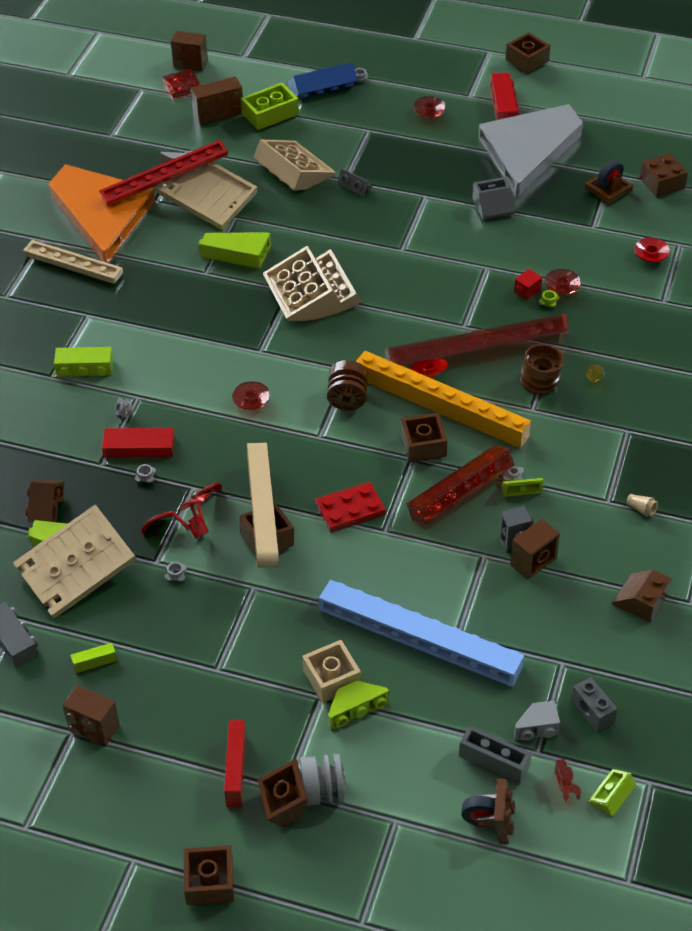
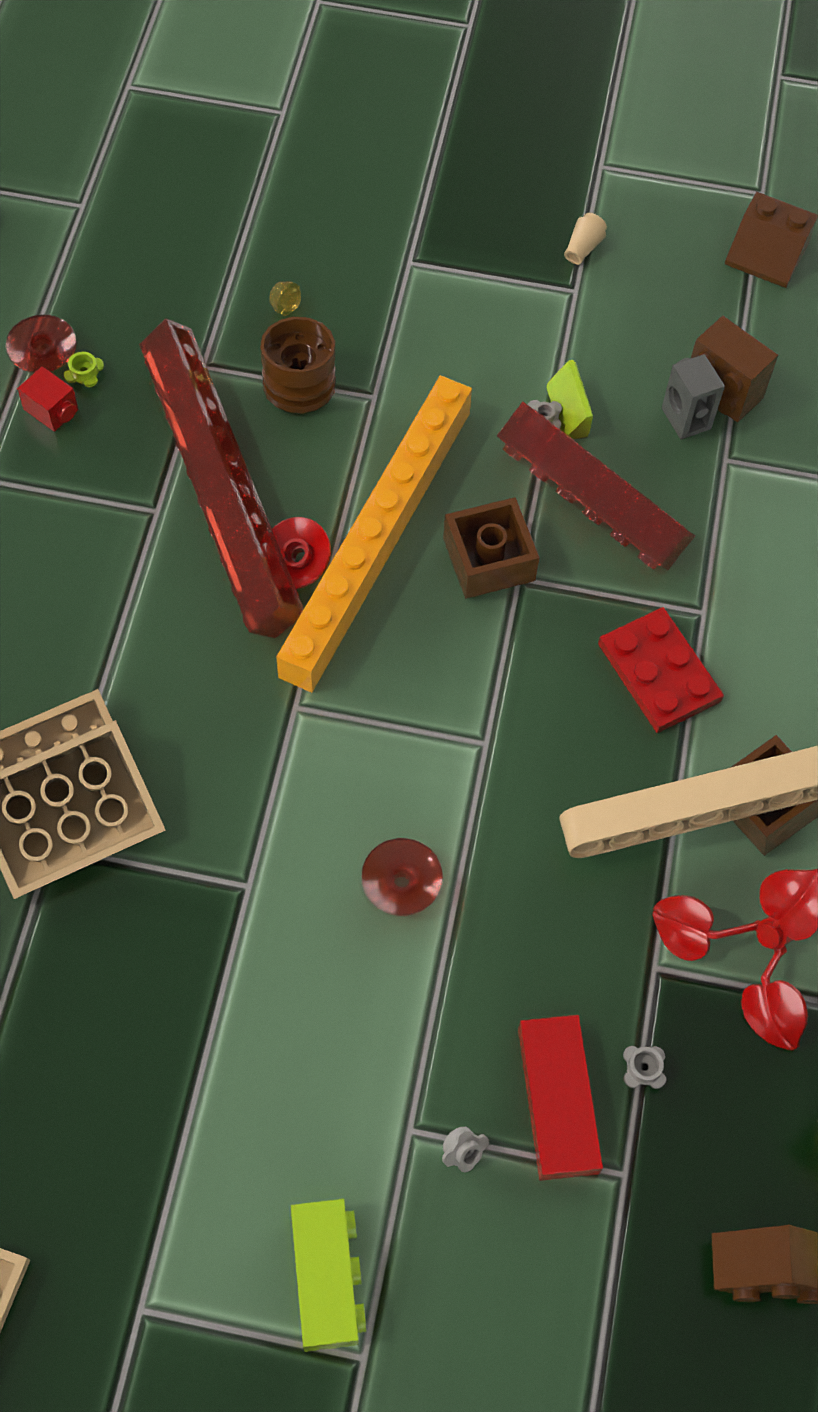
camera: 100 degrees left, 15 degrees up
reddish brown wheel [327,360,368,411] -> none

